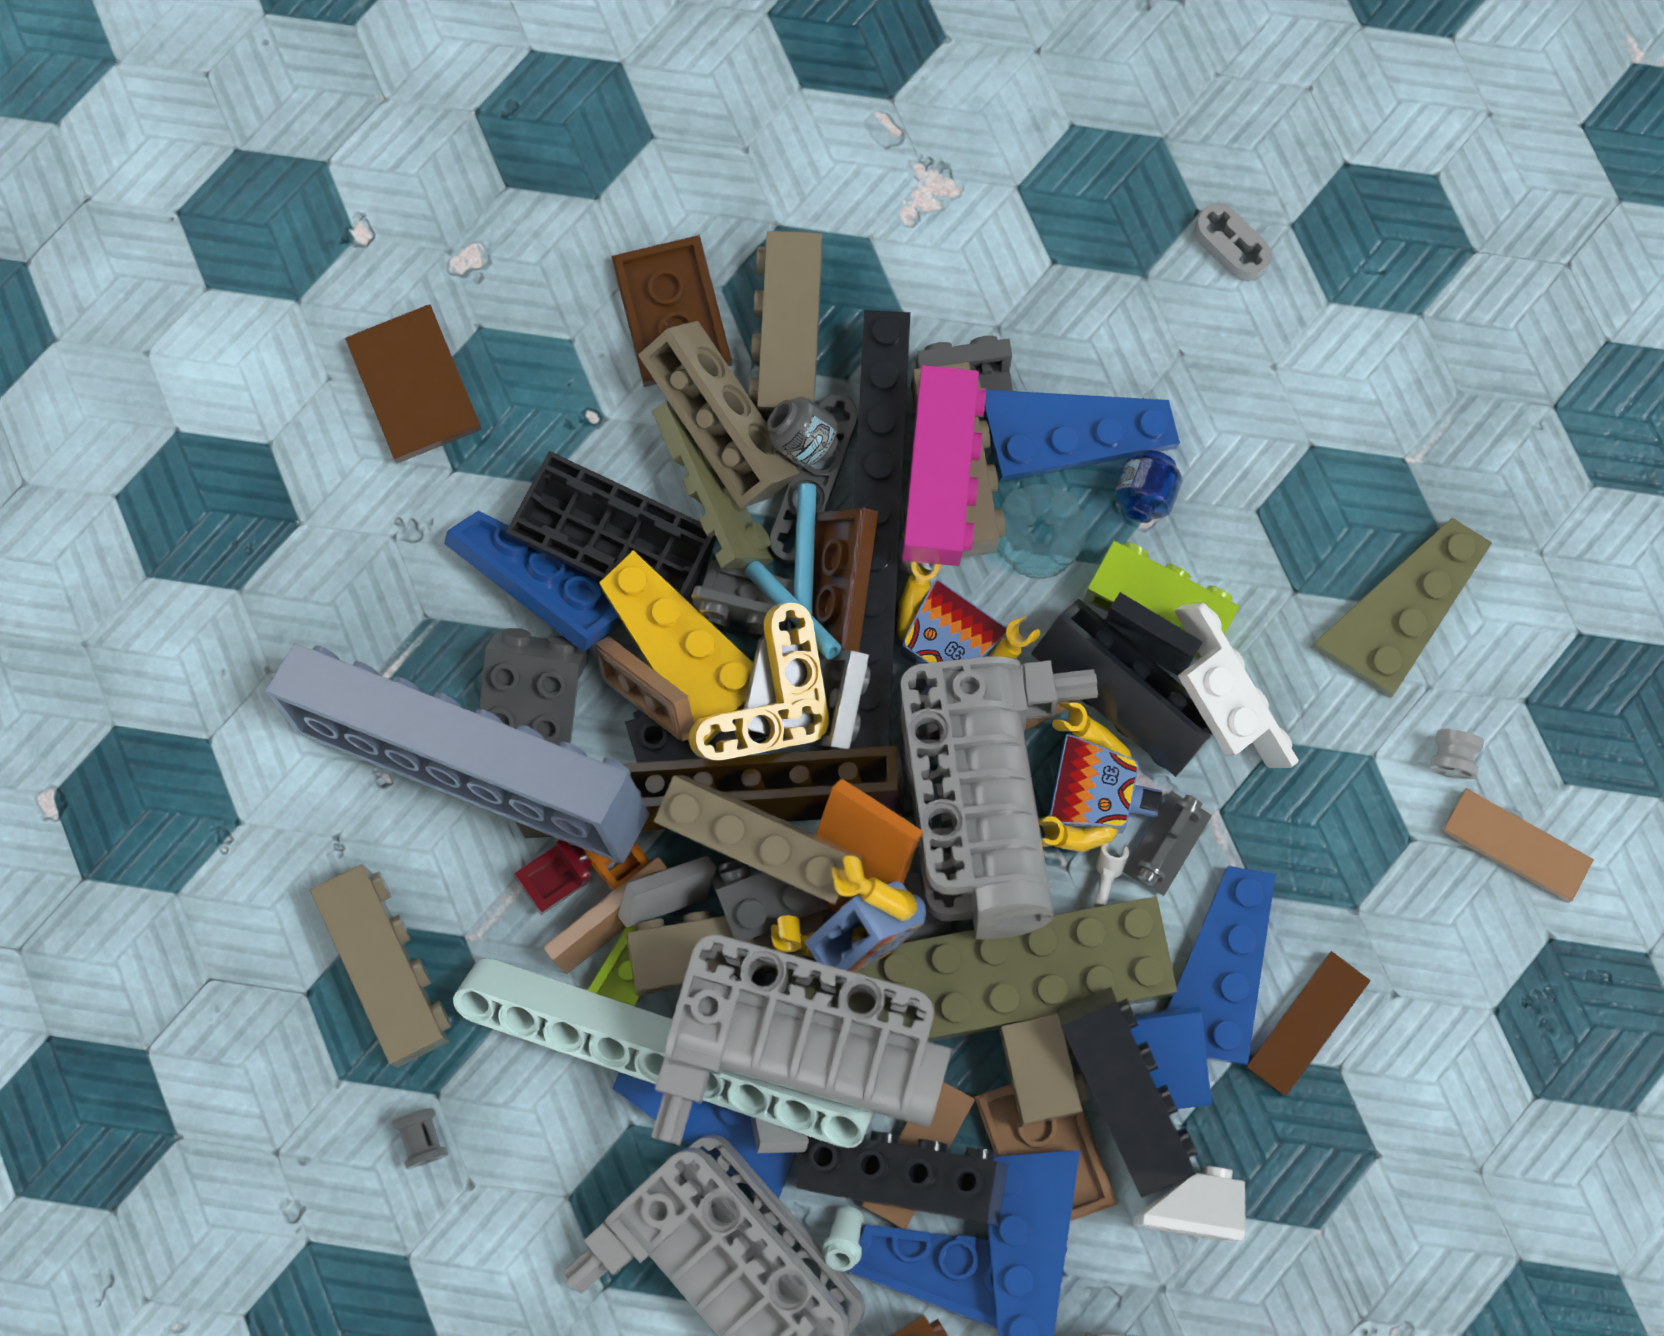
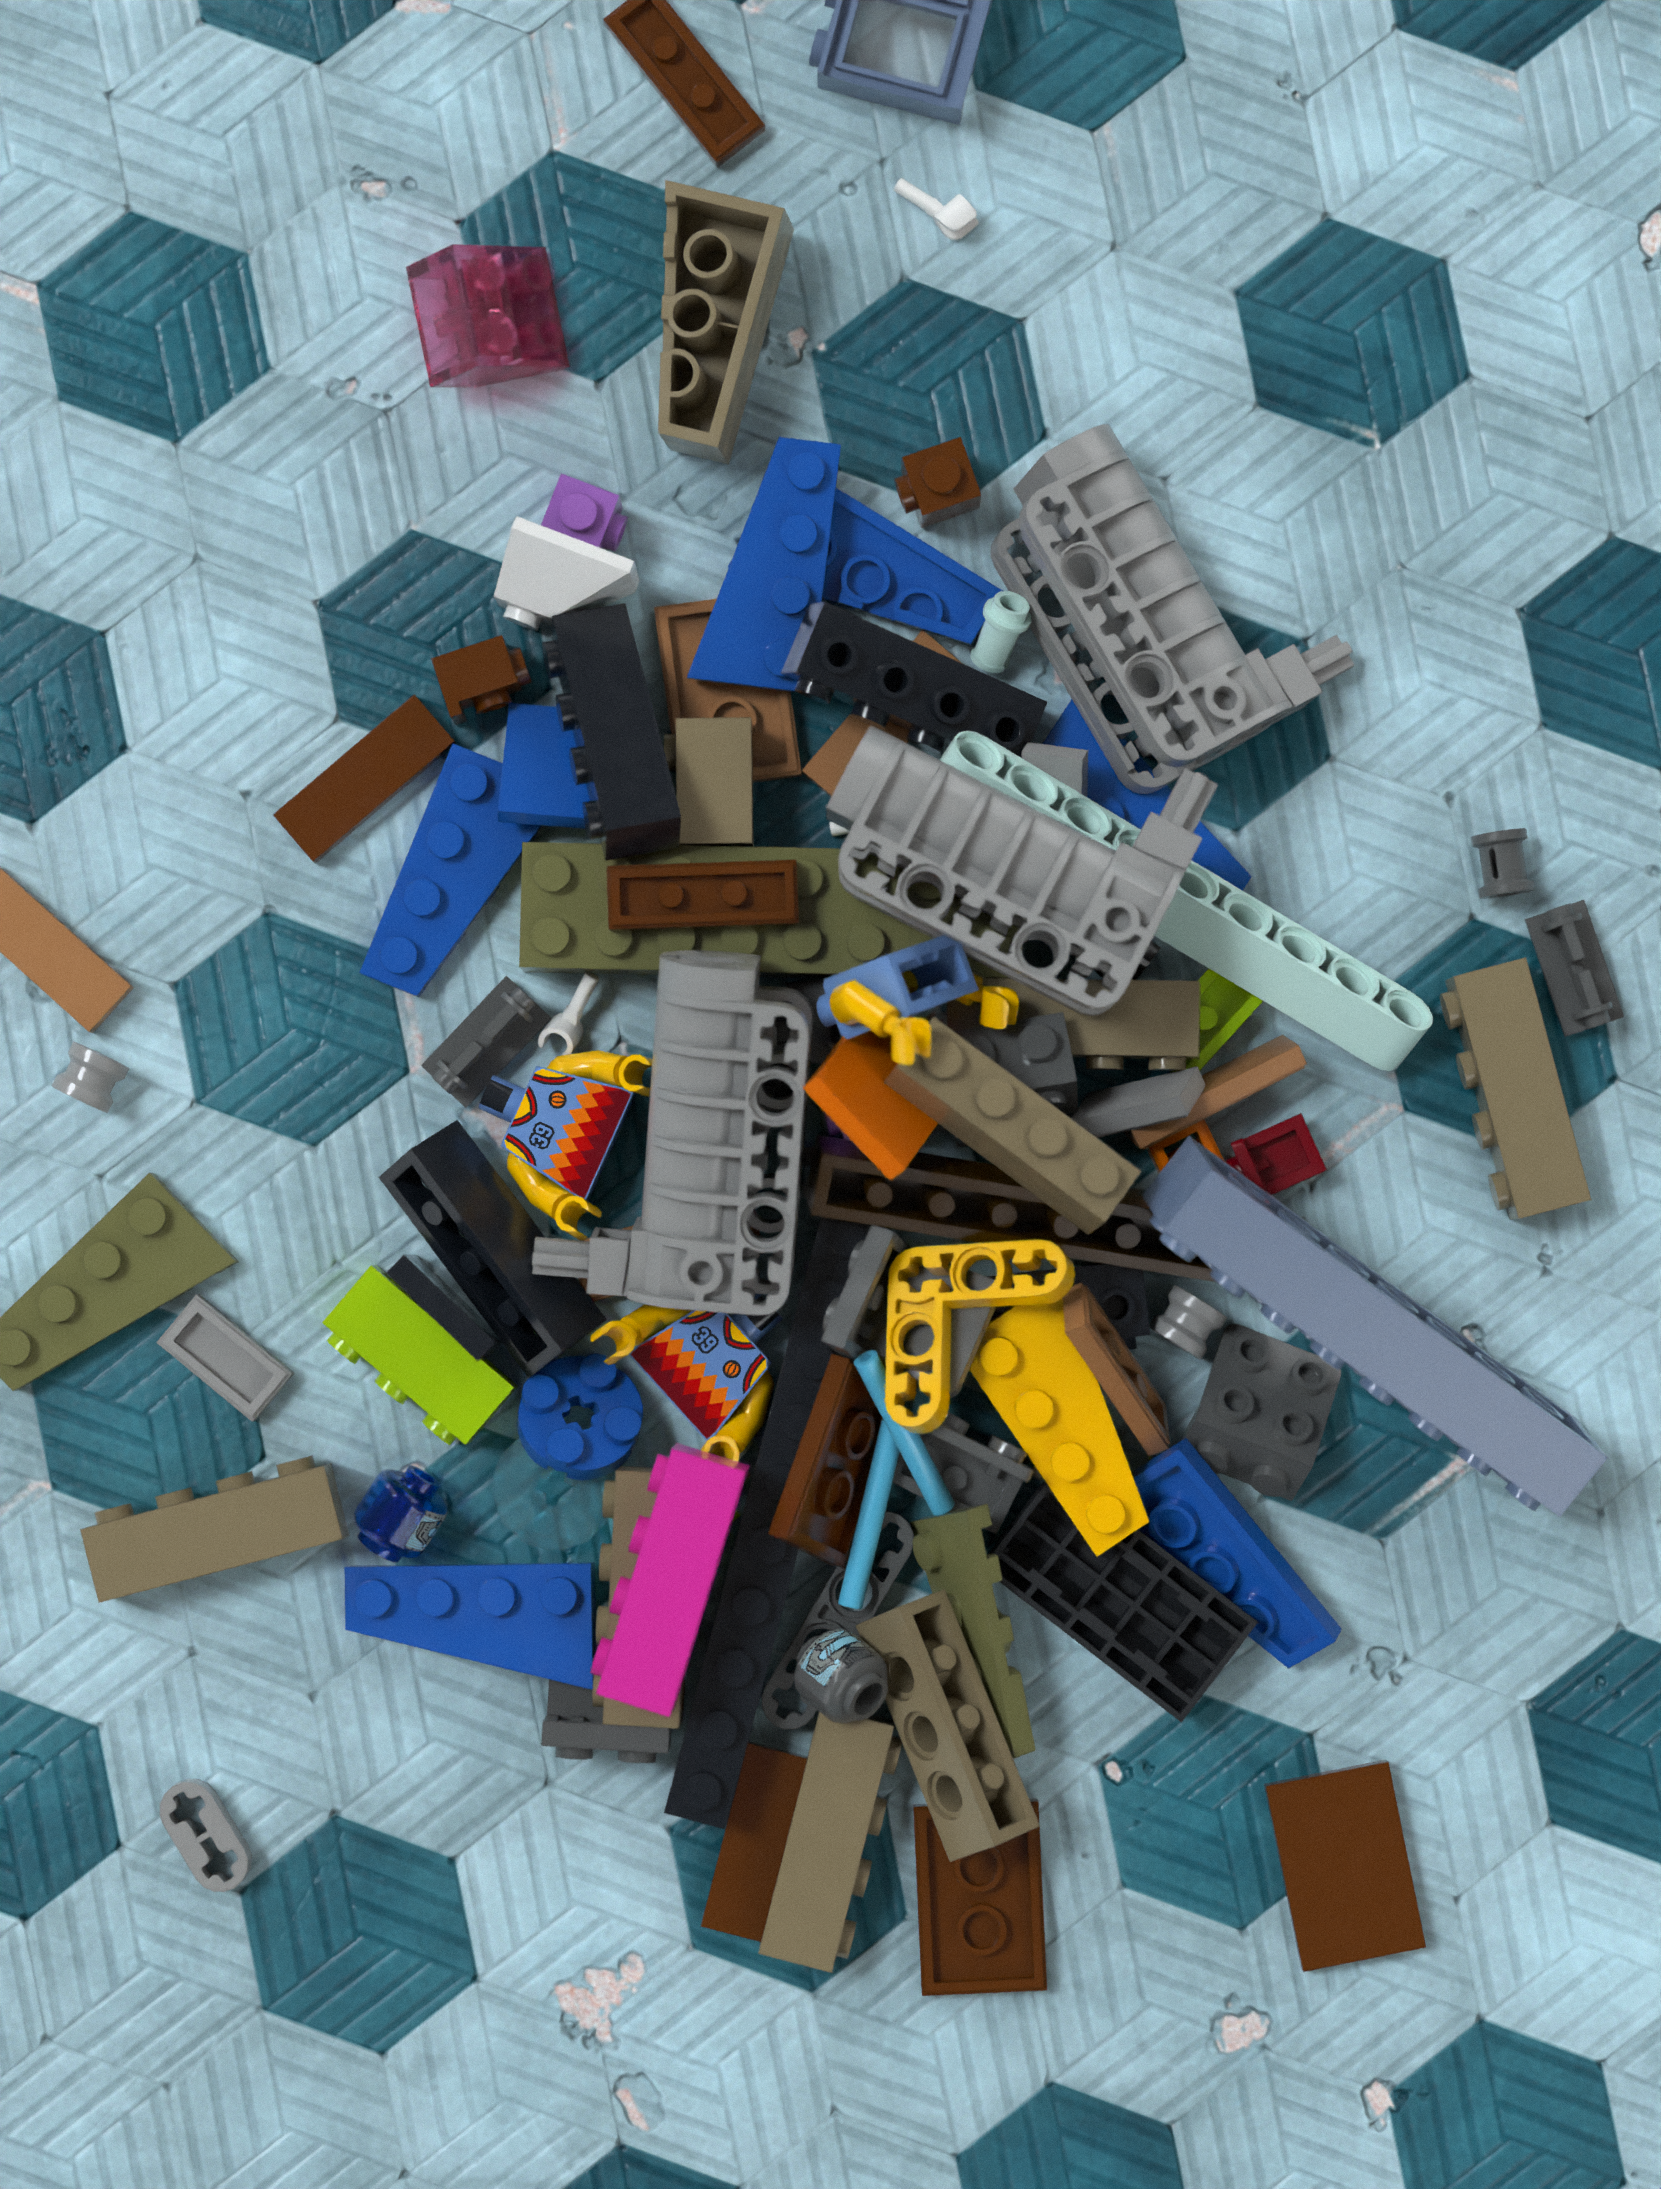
camera: 165 degrees left, 10 degrees up
white bracket [1175,602,1299,768] -> none
none -> dark tan brick [80,1455,350,1603]
none -> light grey tile [156,1294,294,1422]
none -> reddish brown brick [431,635,532,725]
none -> blue plate [517,1353,643,1480]
none -> medium lavender brick [541,473,628,552]
none -> reddish brown tile [607,860,799,931]
none -> reddish brown tile [701,1741,807,1942]
none -> light grey wheel [1149,1285,1227,1360]
none -> dark grey hinge [1525,900,1624,1037]

